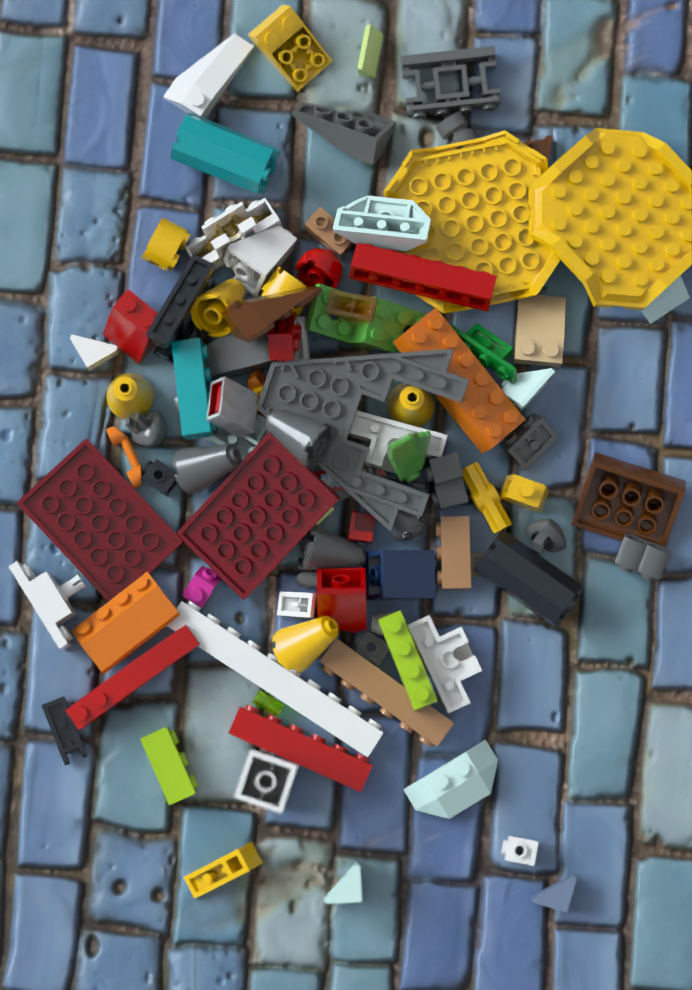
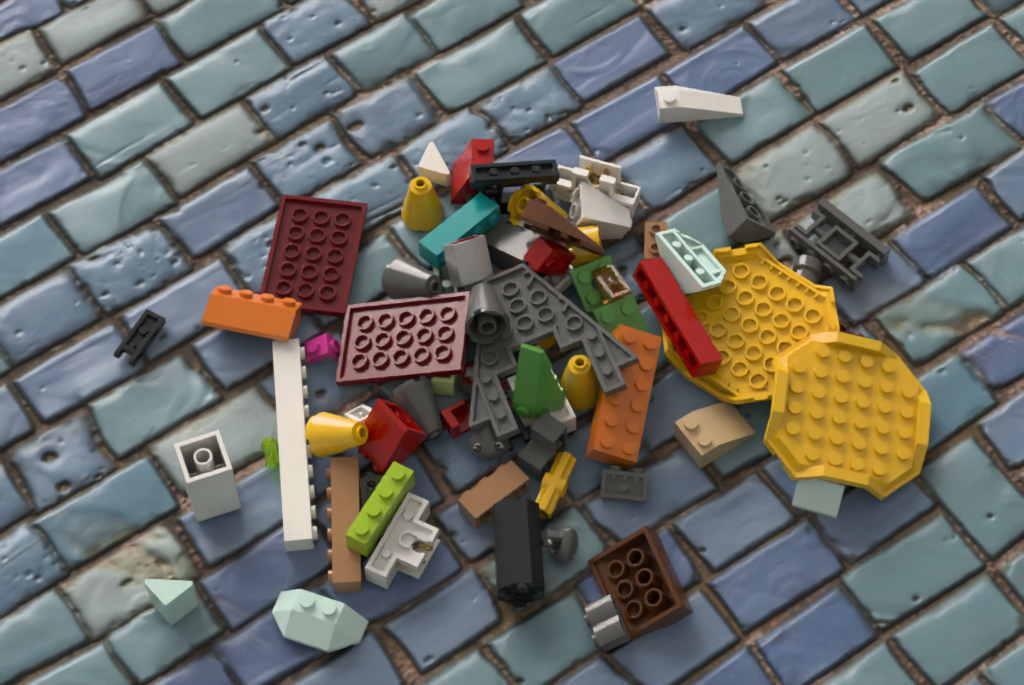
camera: 50 degrees right, 25 degrees down
white brick [9,561,86,650] -> none
red slope [65,625,200,730] -> none
orange bar [106,426,143,489] -> none
dark grey piece [125,410,168,447] -> none
lime brick [140,727,199,805] -> none
yellow brick [141,217,190,272] -> none
black brick [142,459,177,497] -> none
teal brick [170,113,280,194] -> none
yellow slope [184,841,263,899] -> none
red brick [228,705,373,792] -> none
yellow slope [248,5,332,92] -> none
red cylinder [294,248,343,289] -> none
yellowish green slope [357,24,383,78] -> none
dark blue slope [362,549,437,601] -> none
green bracket [448,322,517,383] -> none
light aqua slope [499,368,555,413] -> none
yellow torso [499,474,549,514] -> none

